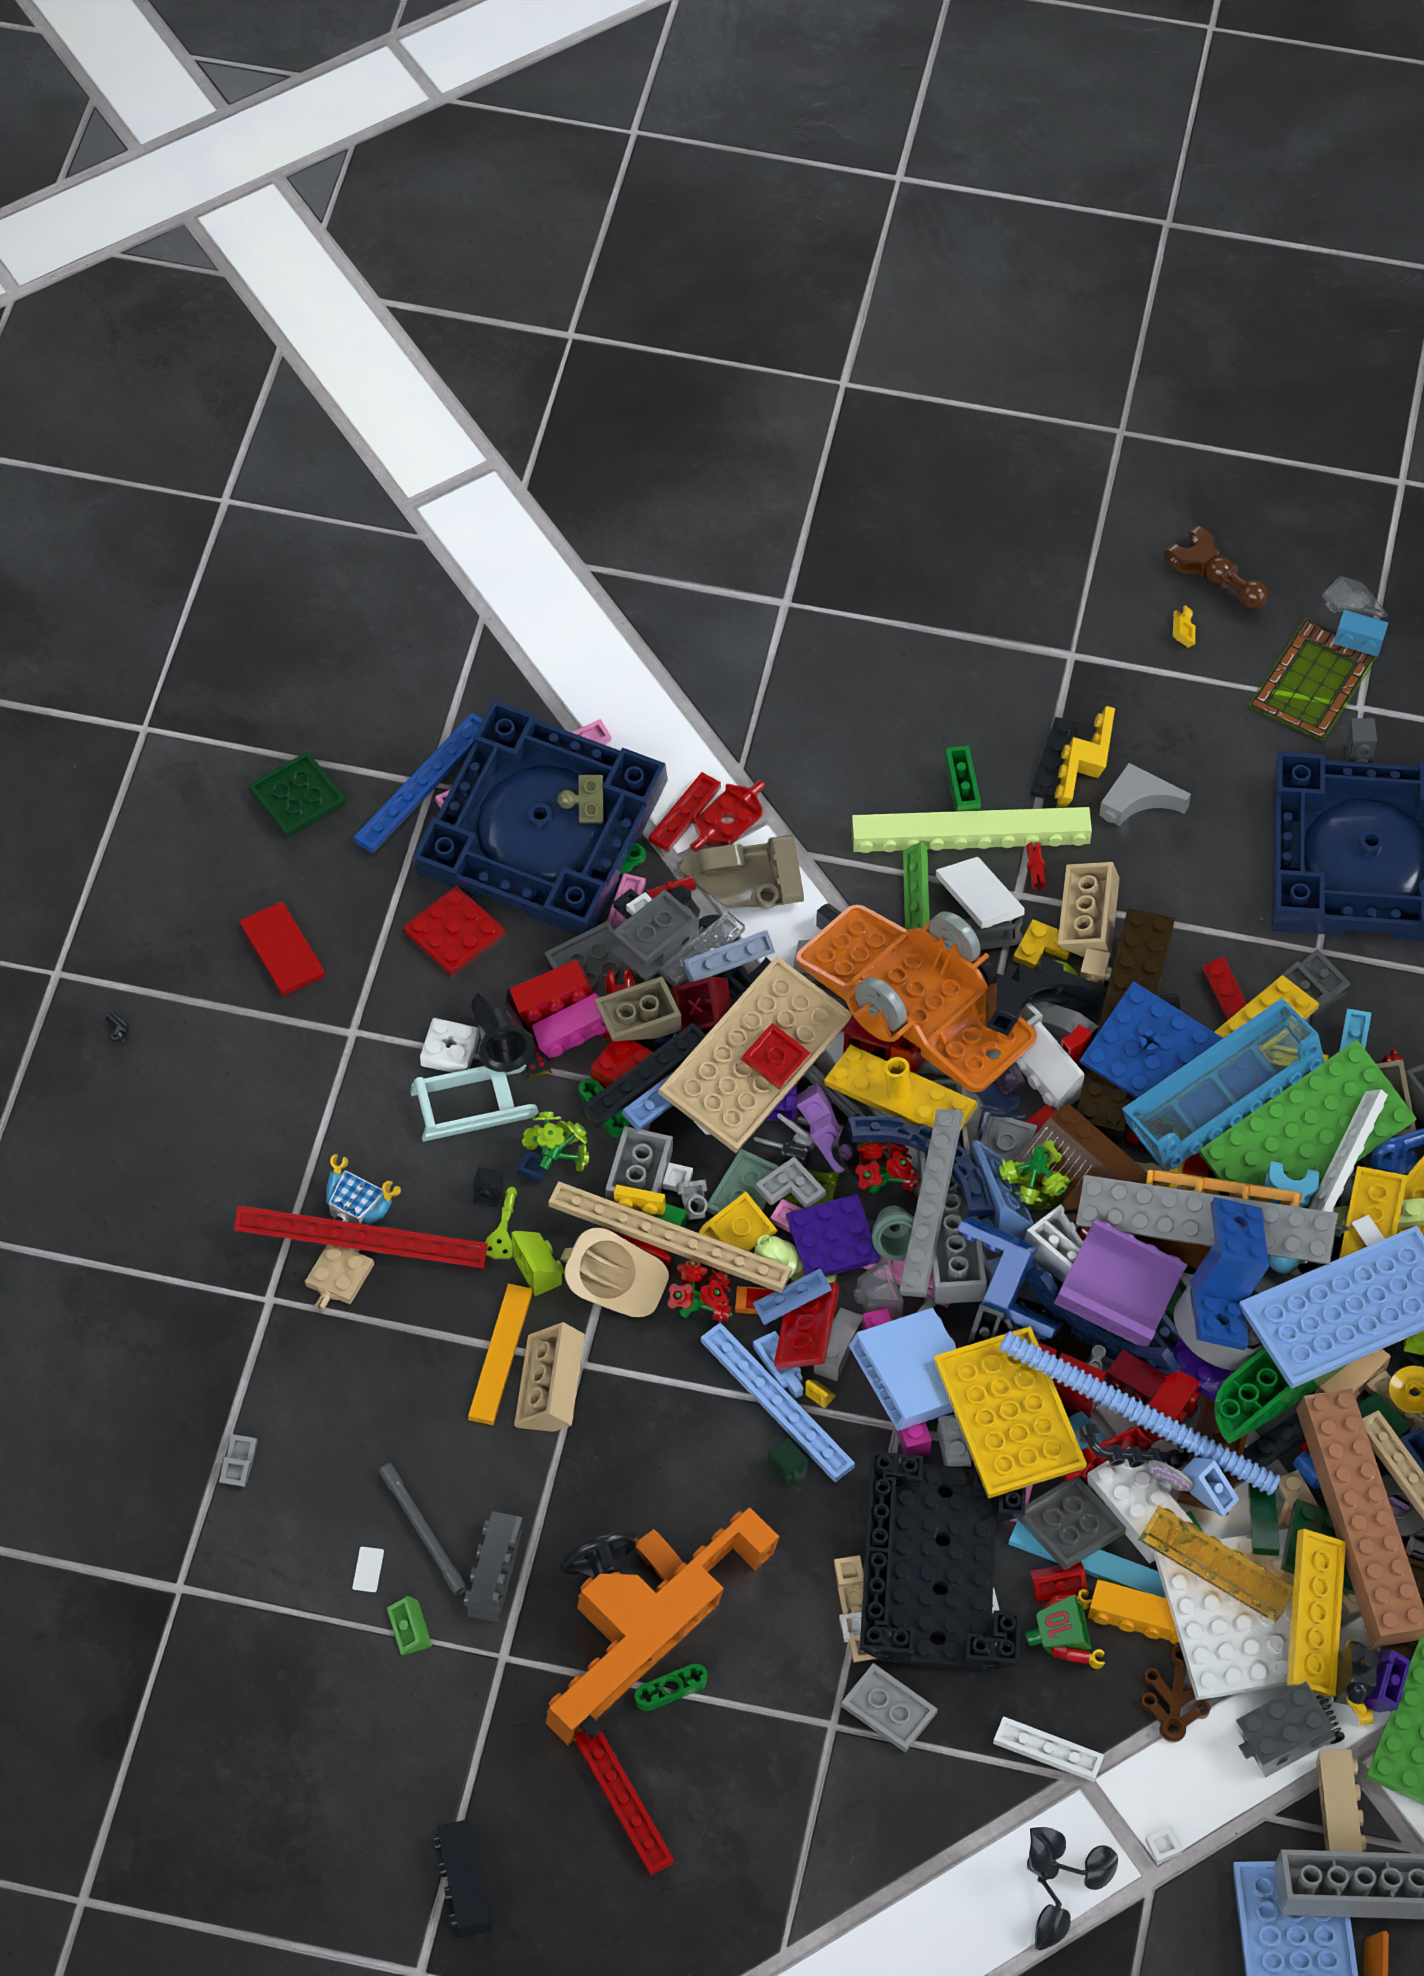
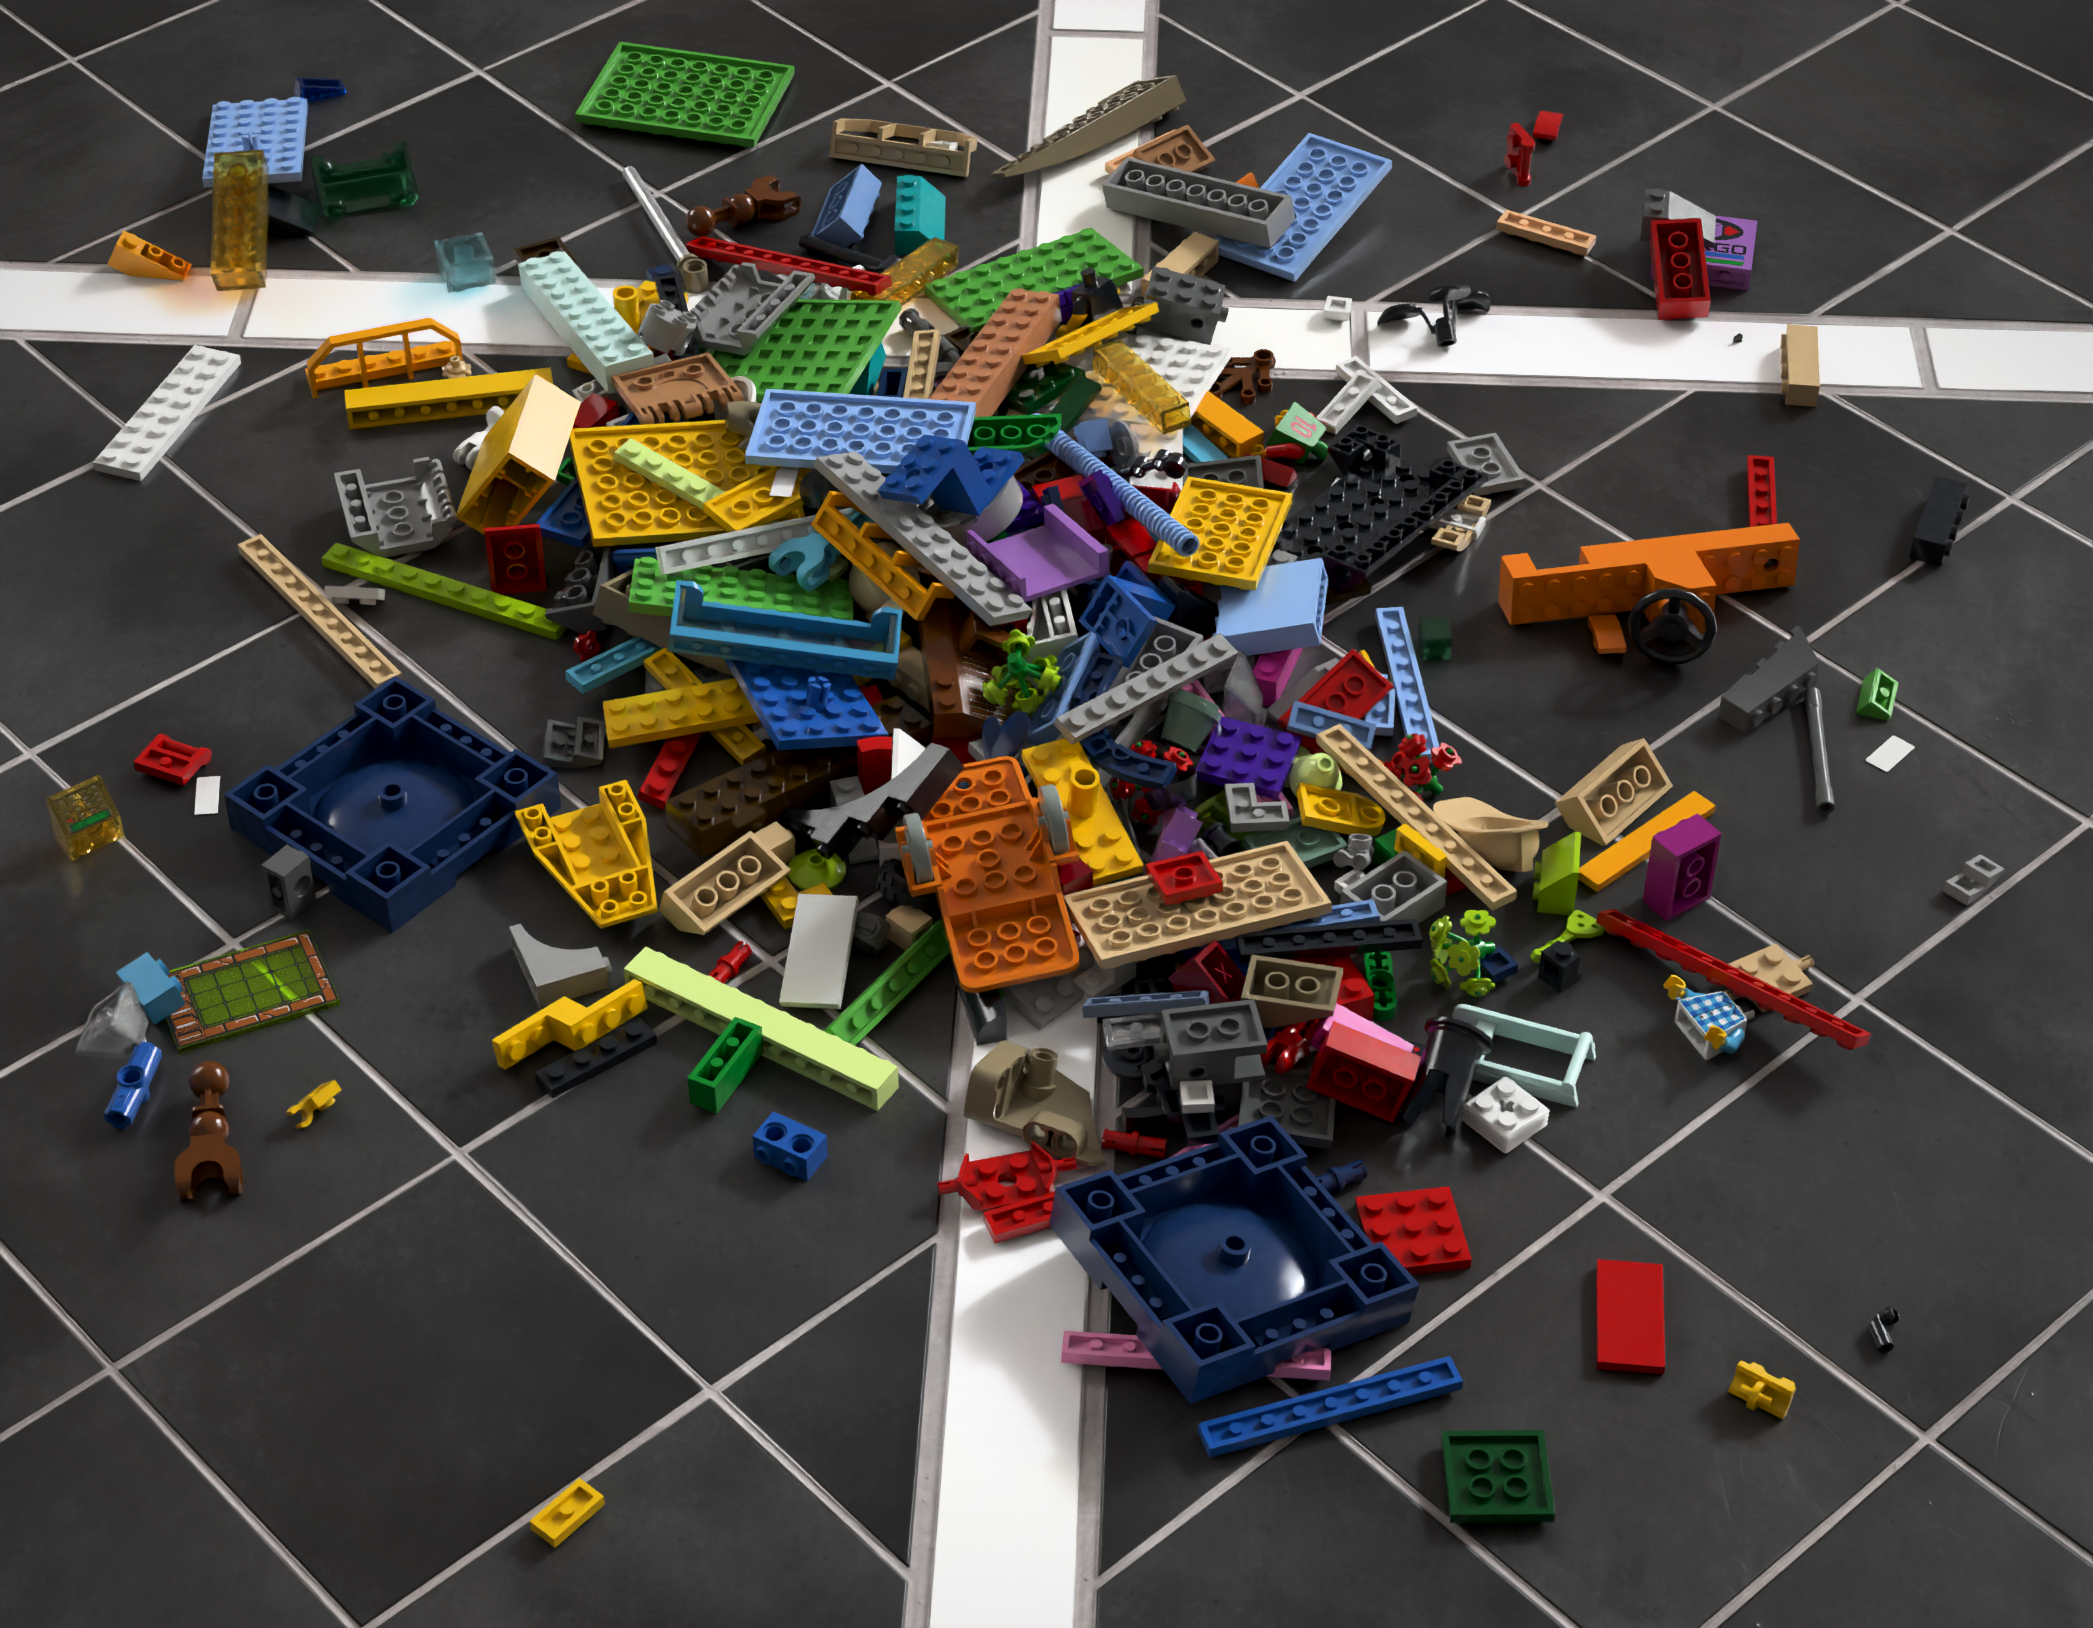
camera: 145 degrees left, 15 degrees down
olive plate [557,775,603,824] -> none
none -> blue piece [104,1042,162,1129]
none -> yellow wedge [515,780,658,929]
none -> yellow plate [529,1478,605,1548]
none -> blue brick [752,1112,828,1181]
none -> dark purple plate [1078,469,1125,526]
none -> white tile [1316,371,1380,435]
none -> dark blue pin [1316,1159,1368,1193]
none -> magenta brick [1642,813,1722,921]
none -> yellow hips [1728,1360,1796,1419]

